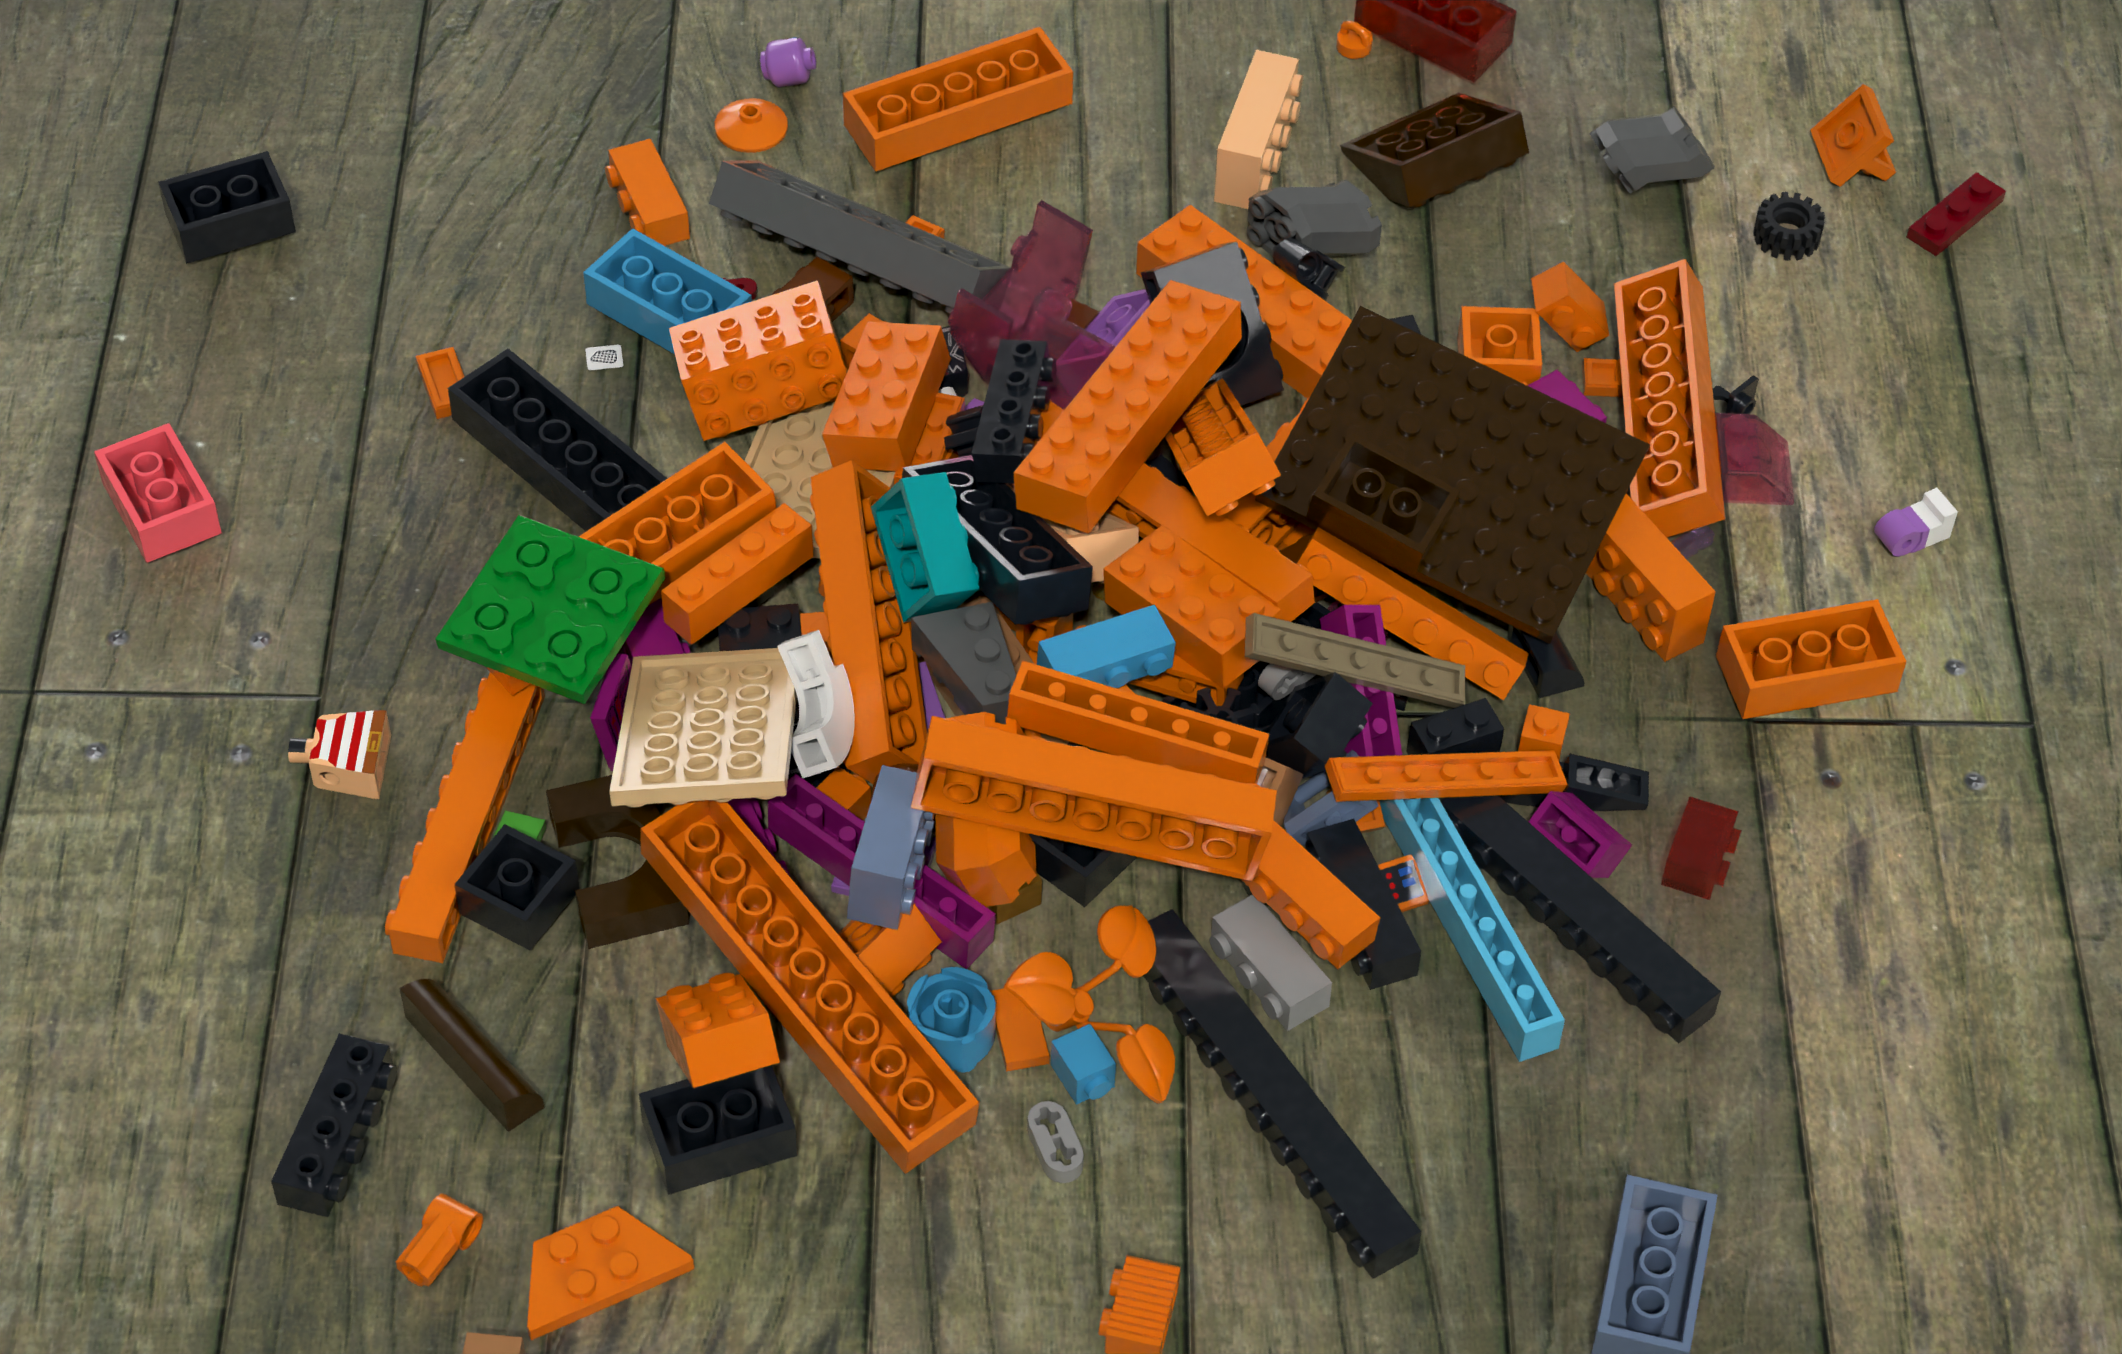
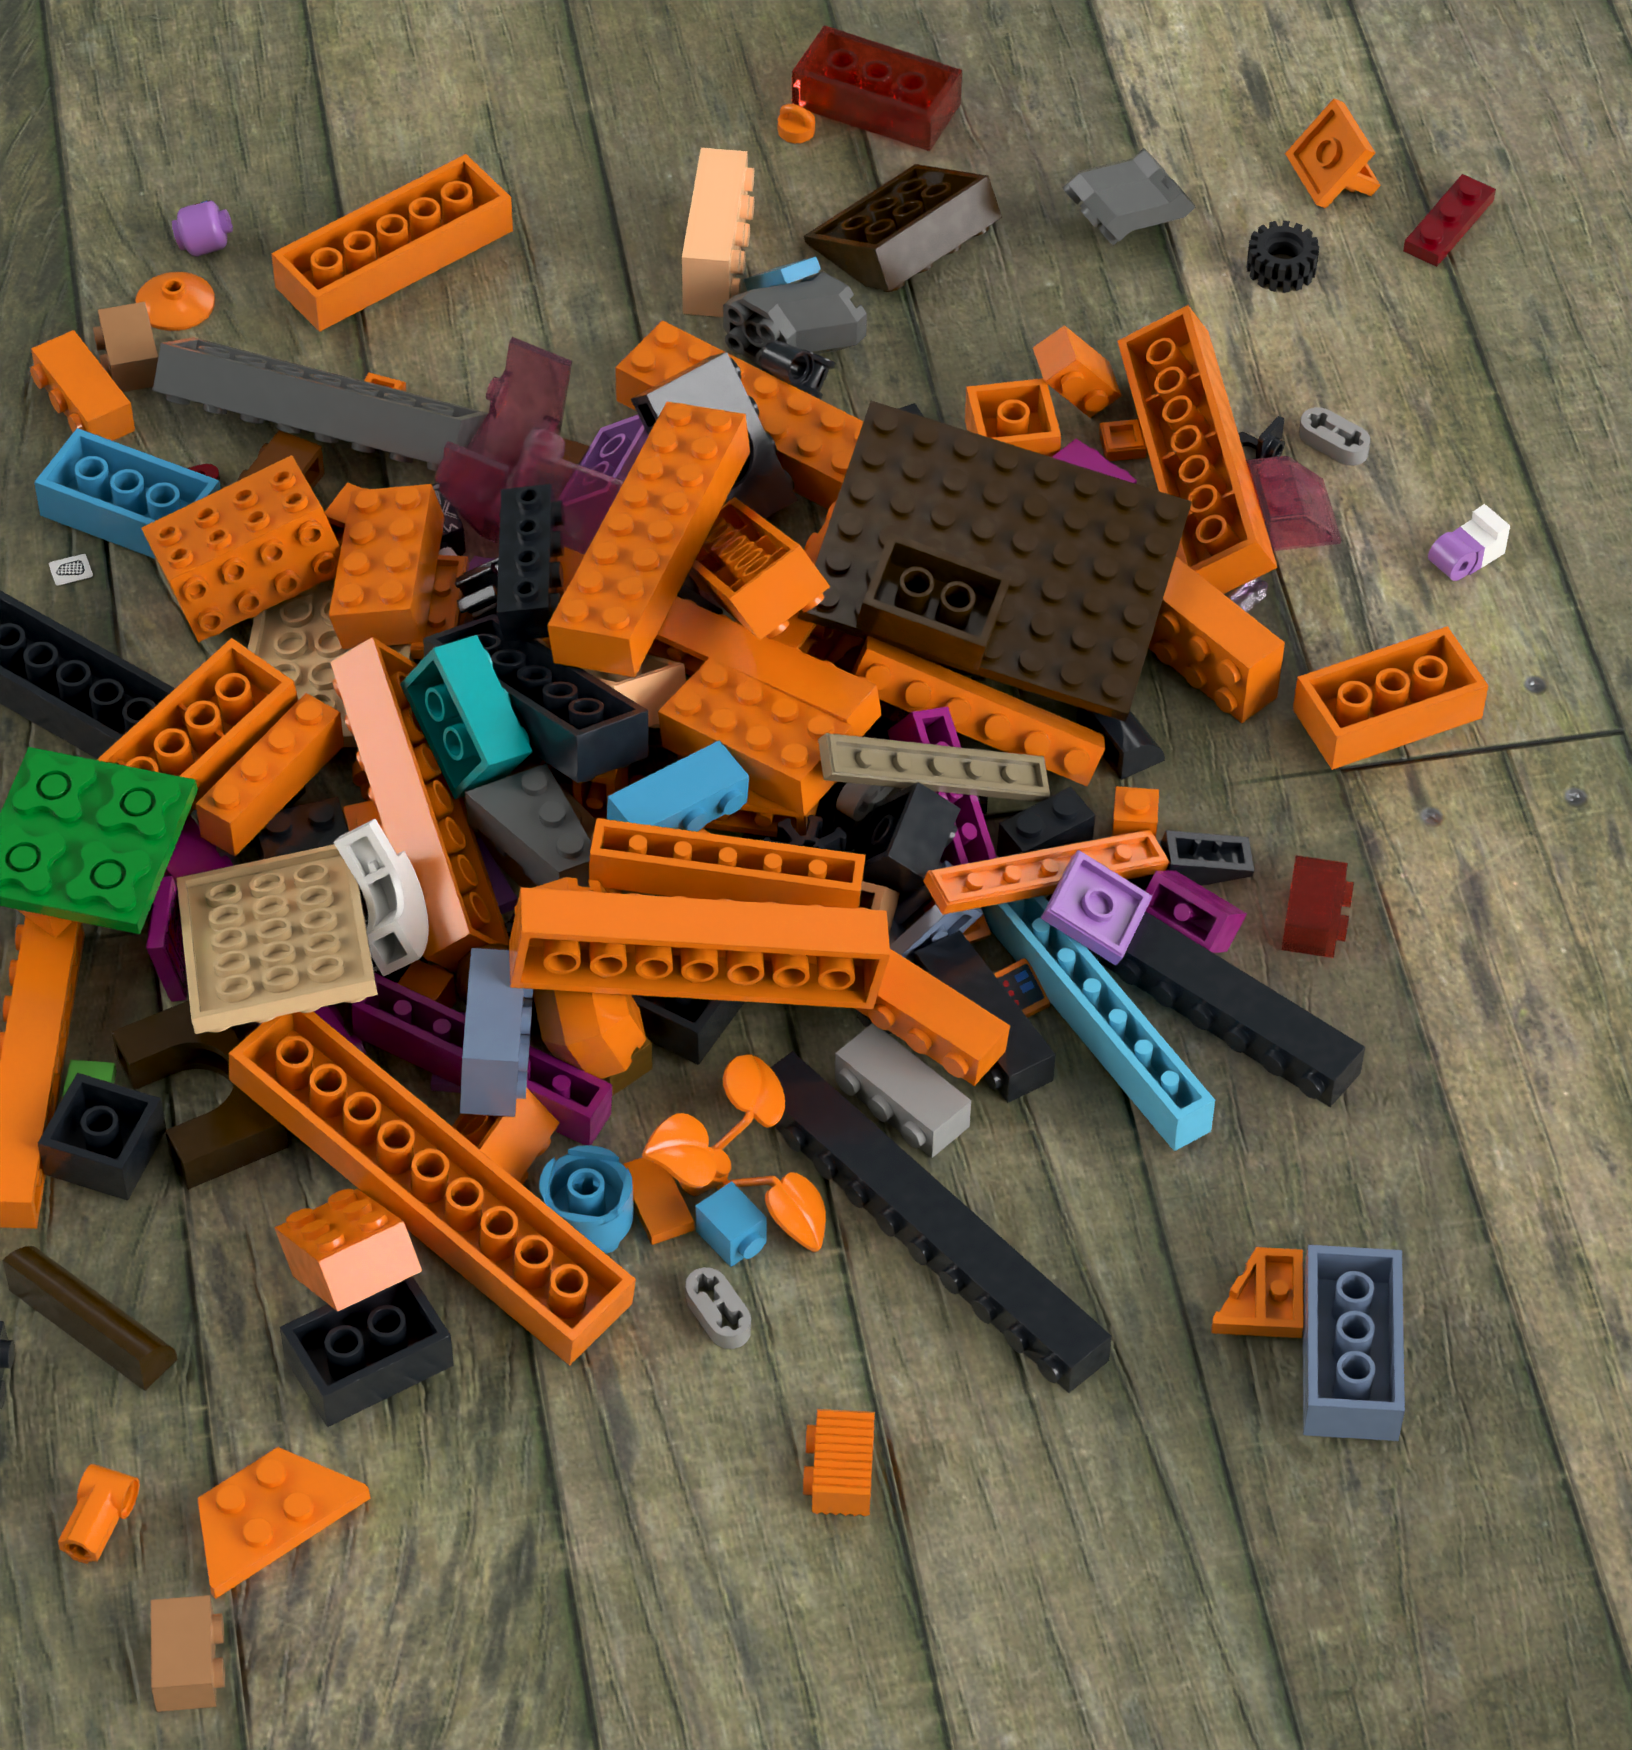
camera: 10 degrees left, 0 degrees up
none -> medium nougat brick [93,302,158,392]
none -> dark azure tile [743,256,821,291]
none -> medium lavender tile [1041,850,1153,965]
none -> orange wing [1211,1247,1303,1338]
none -> light grey beam [1299,407,1370,466]

